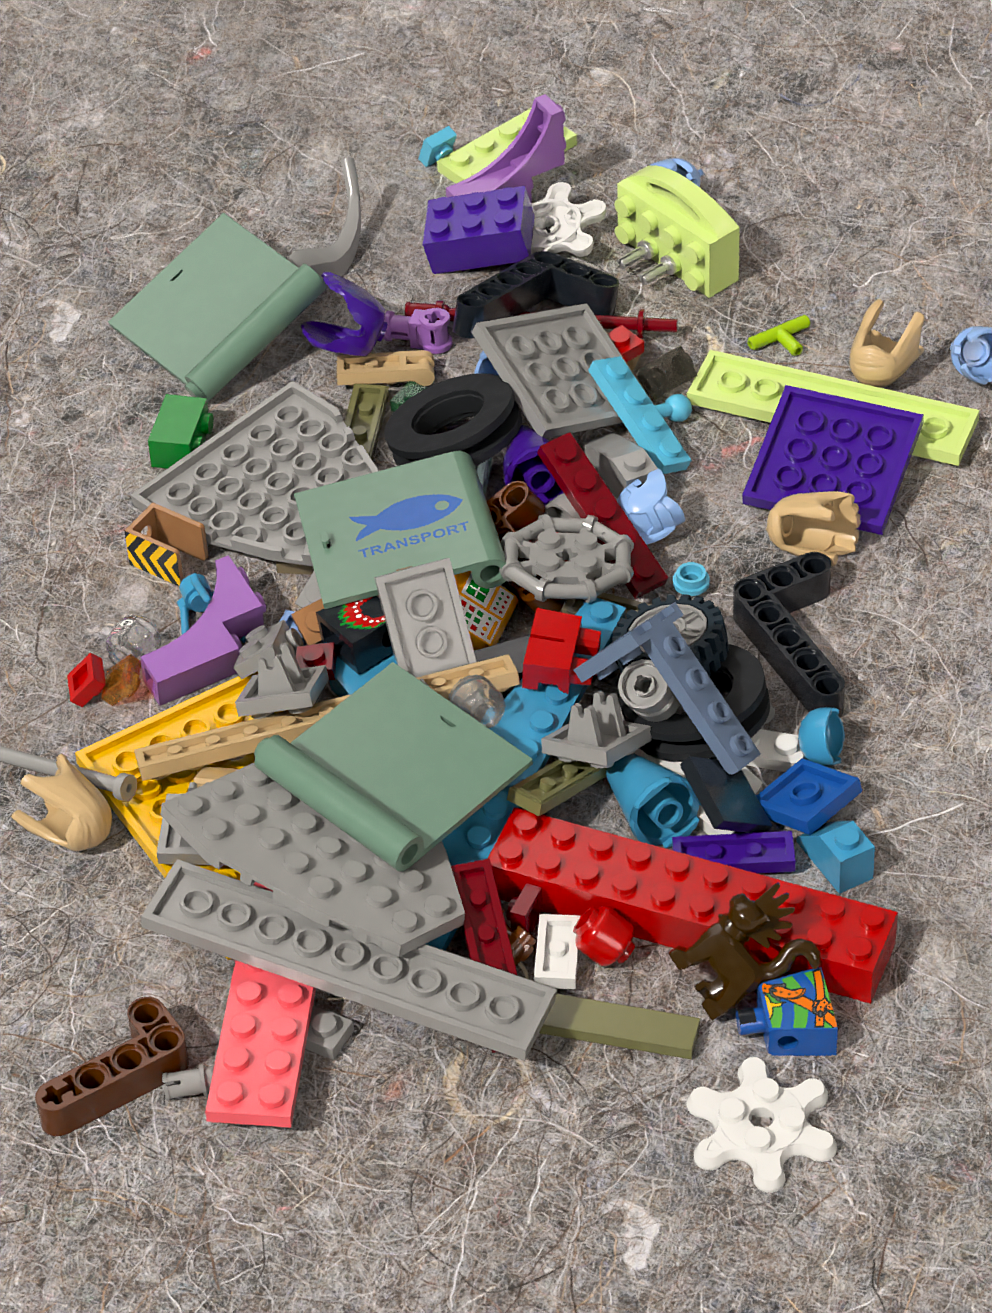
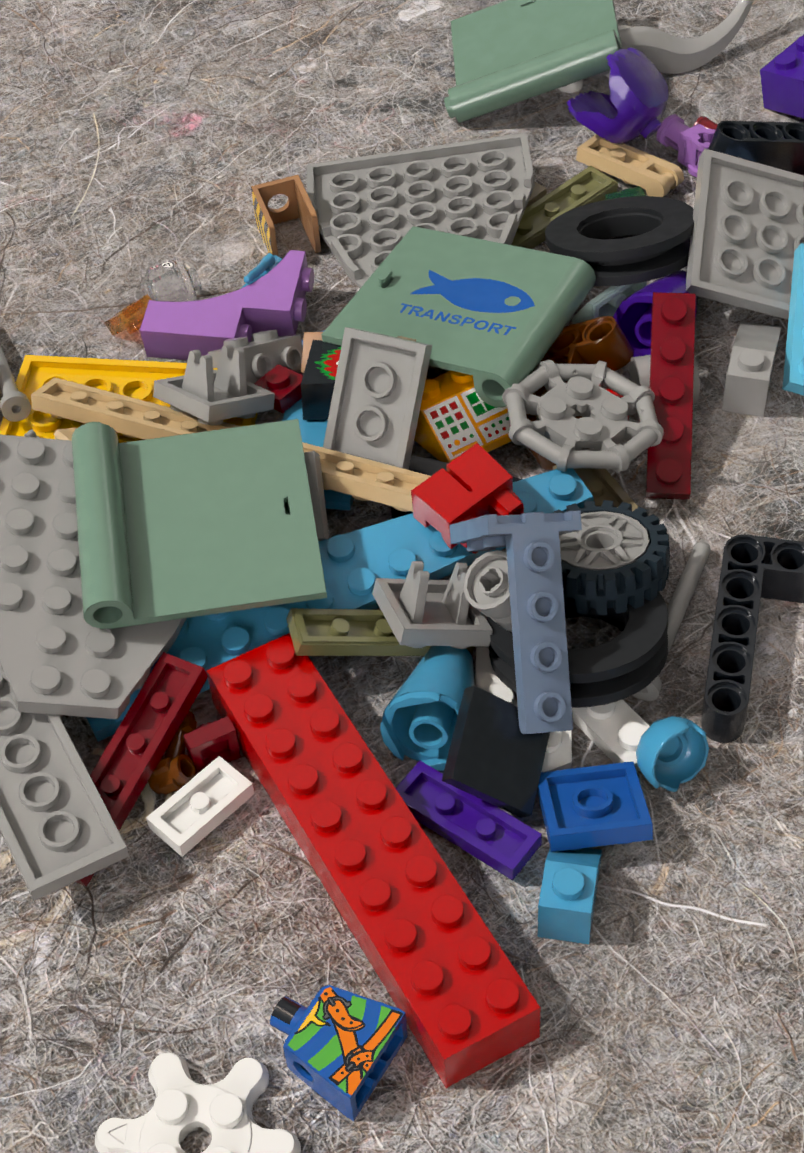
camera: 40 degrees right, 5 degrees up
red plate [67,652,106,707] -> none
brick [148,394,214,469] -> none
clear head [448,675,505,729] -> none
olive tile [539,994,700,1060] -> none
red head [573,906,635,967] -> none
light blue helmet [617,469,685,545] -> none
dark brown animal [669,882,821,1021] -> none
medium azure plate [673,562,710,596] -> none

